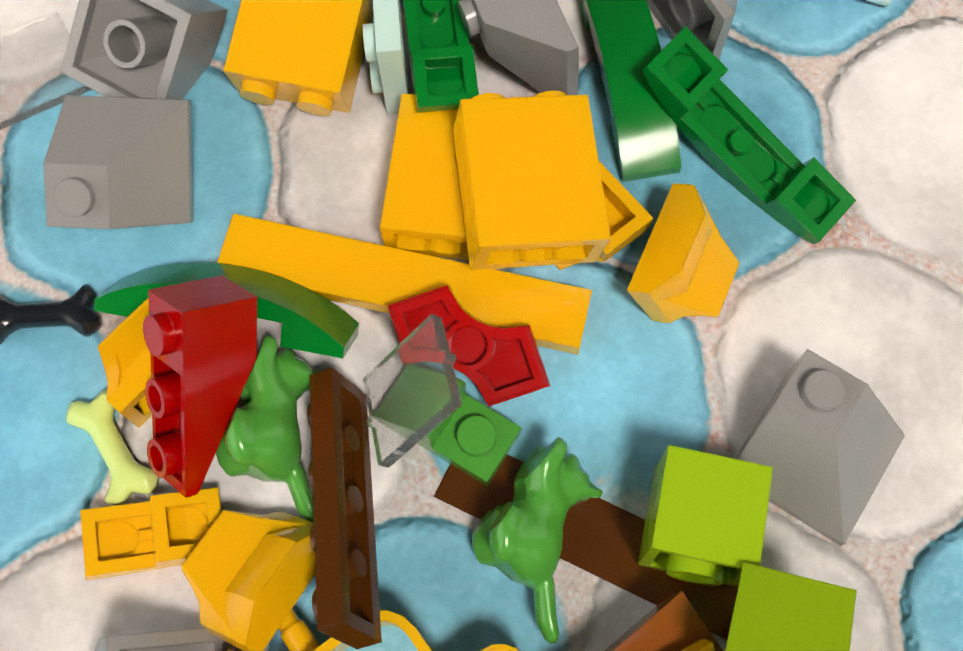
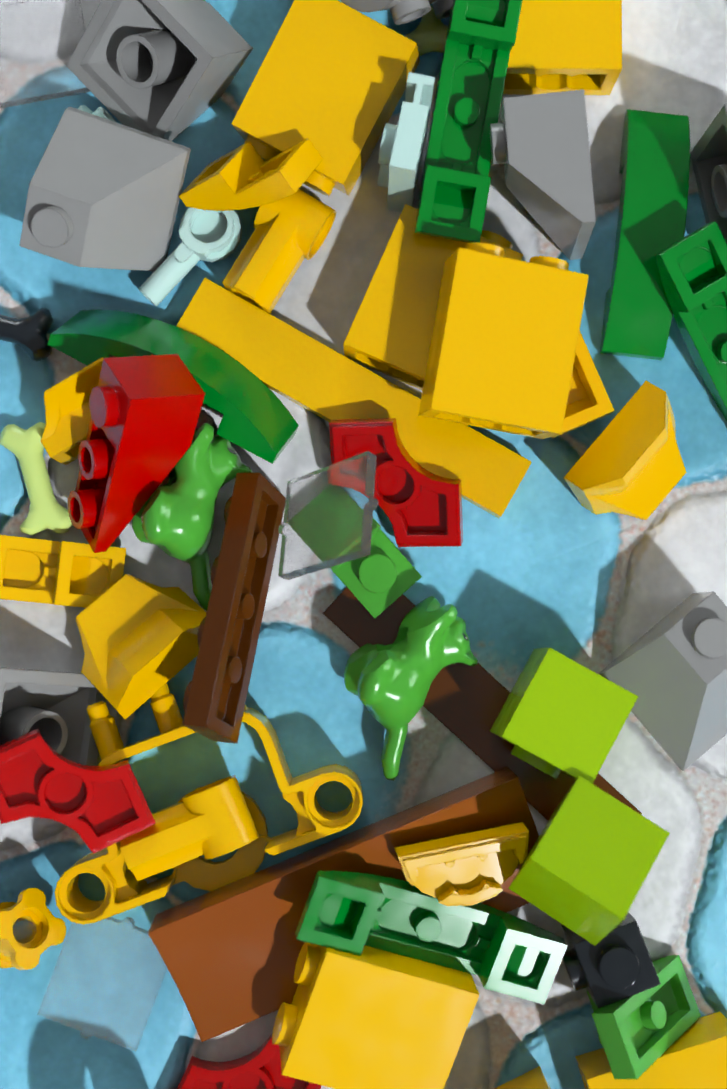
camera: 15 degrees right, 15 degrees up
none -> light aqua plate [138,207,242,307]
none -> yellow slope [178,138,323,211]
none -> yellow piece [222,189,336,314]

